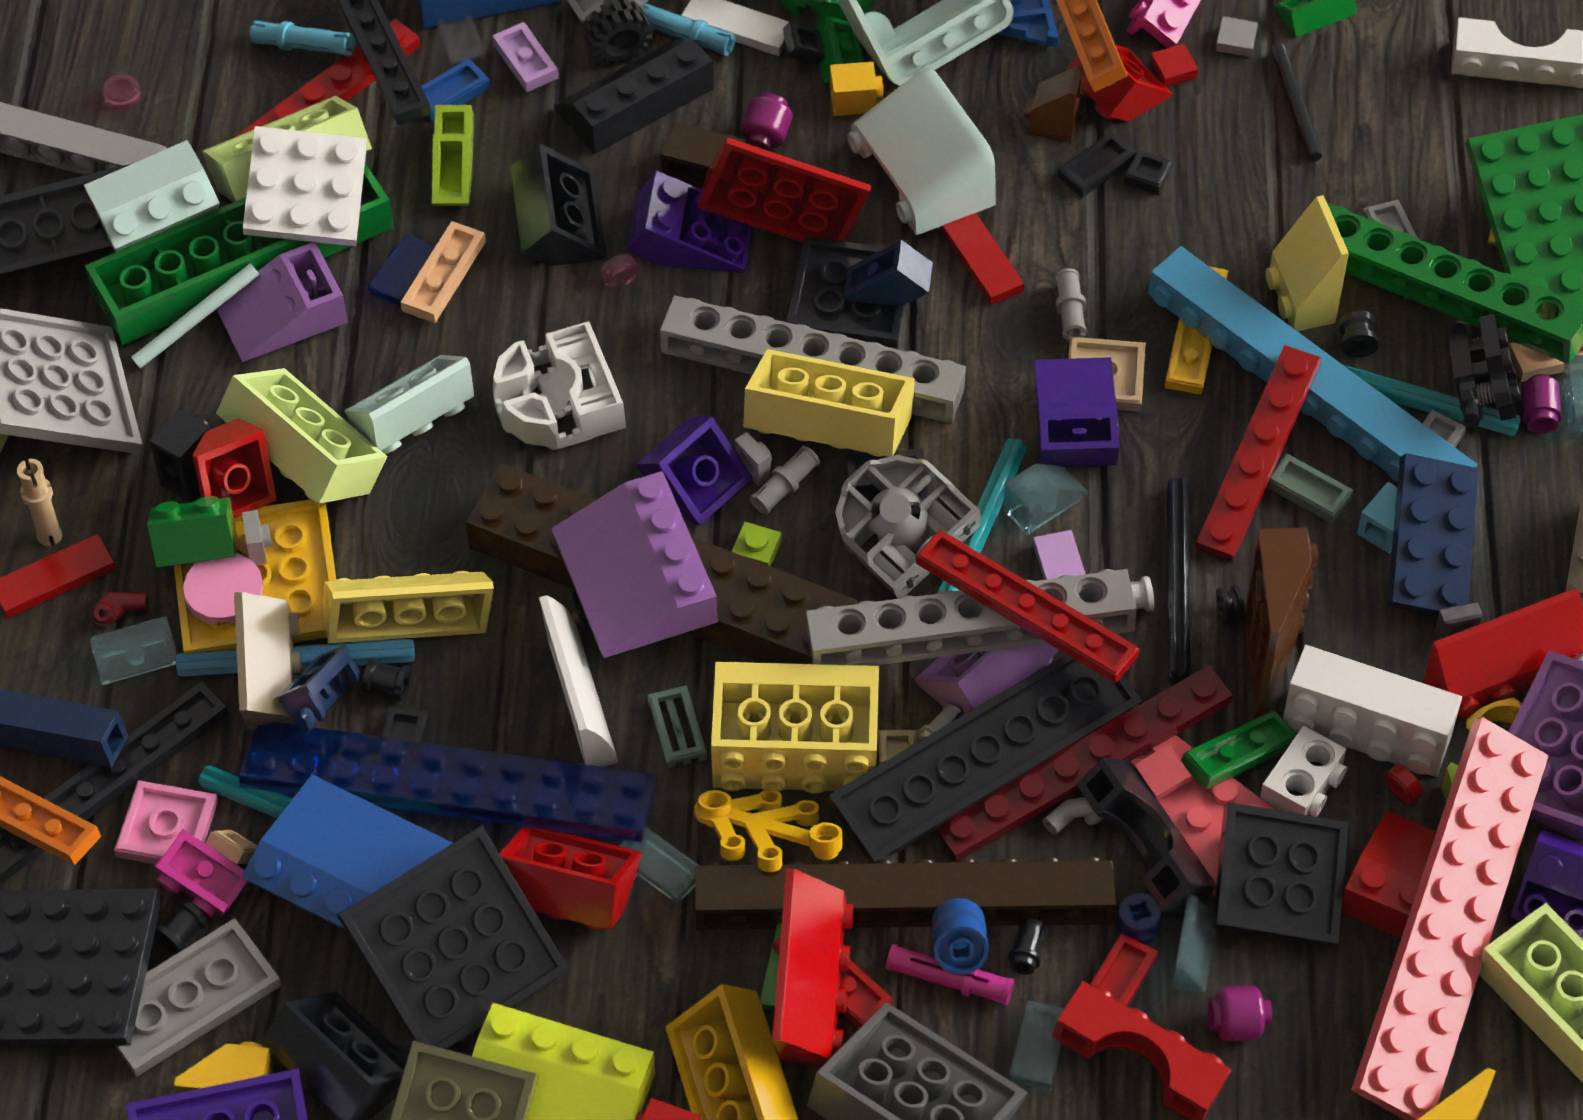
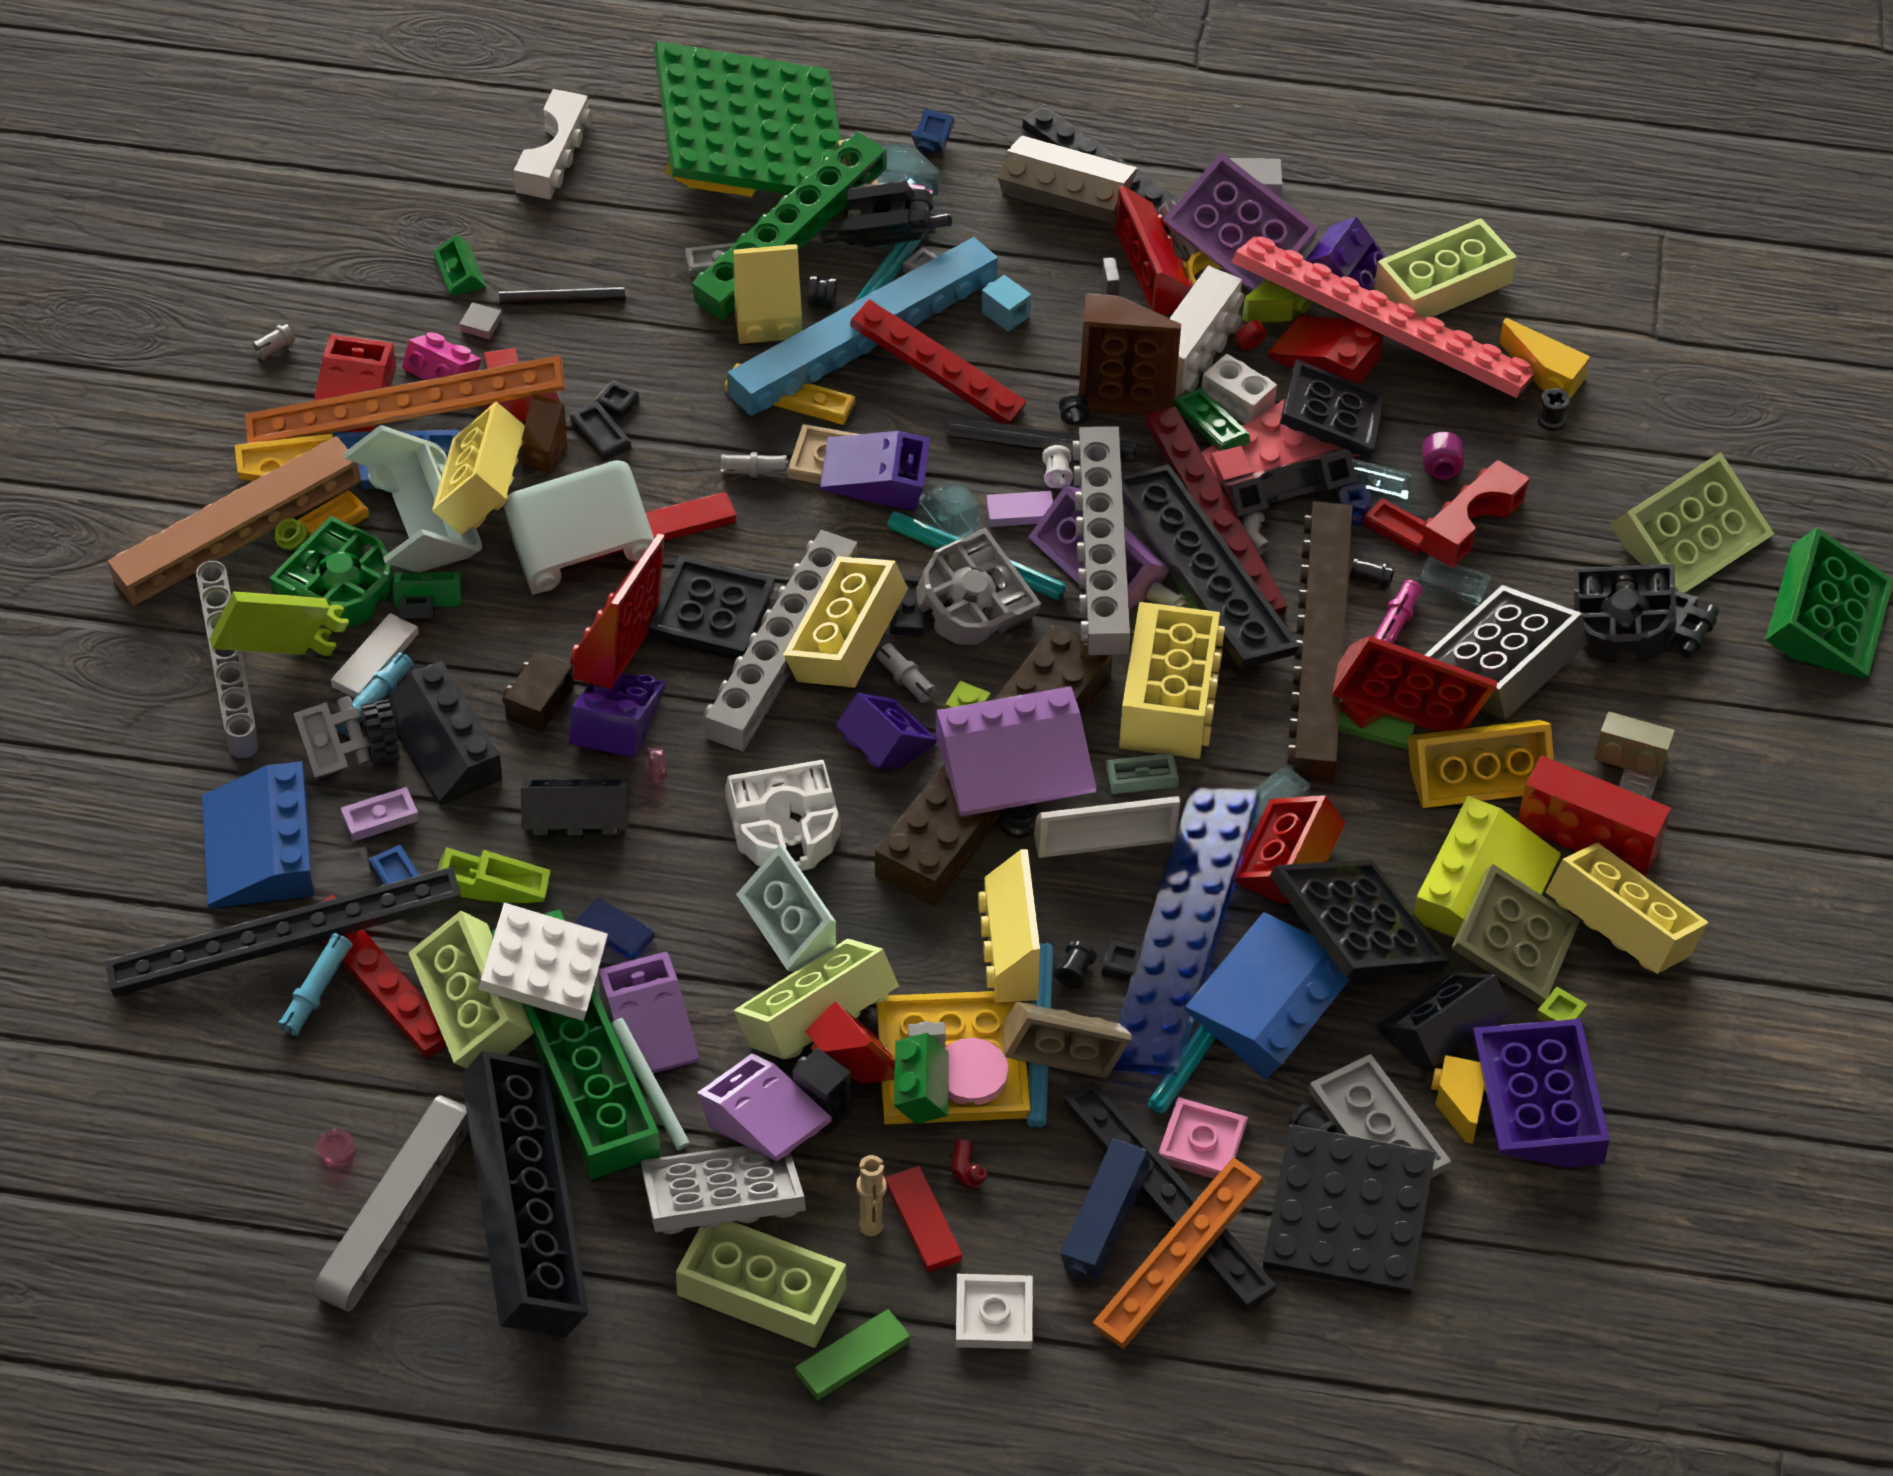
camera: 85 degrees left, 5 degrees down
light aqua slope [84,140,220,252] -> none
clear light blue slope [89,617,178,685] -> none
dark pink bracket [154,829,248,918] -> none
tan tile [205,830,257,864] -> none
dark blue hinge [278,645,361,733] -> none
light nougat plate [401,221,486,323] -> none
yellow plant [694,789,842,872] -> none
light grey plate [735,432,772,487] -> none
magenta head [741,93,793,150] -> none
yellow brick [830,62,883,116] -> none
dark blue slope [843,240,933,306] -> none
red tile [916,529,1140,684] -> none
blue wheel [931,898,989,975] -> none
sand green tile [1266,454,1353,524] -> none
dark blue plate [1387,453,1479,616] -> none
none -> light yellow brick [432,402,525,535]
none -> medium lavender slope [697,1054,832,1161]

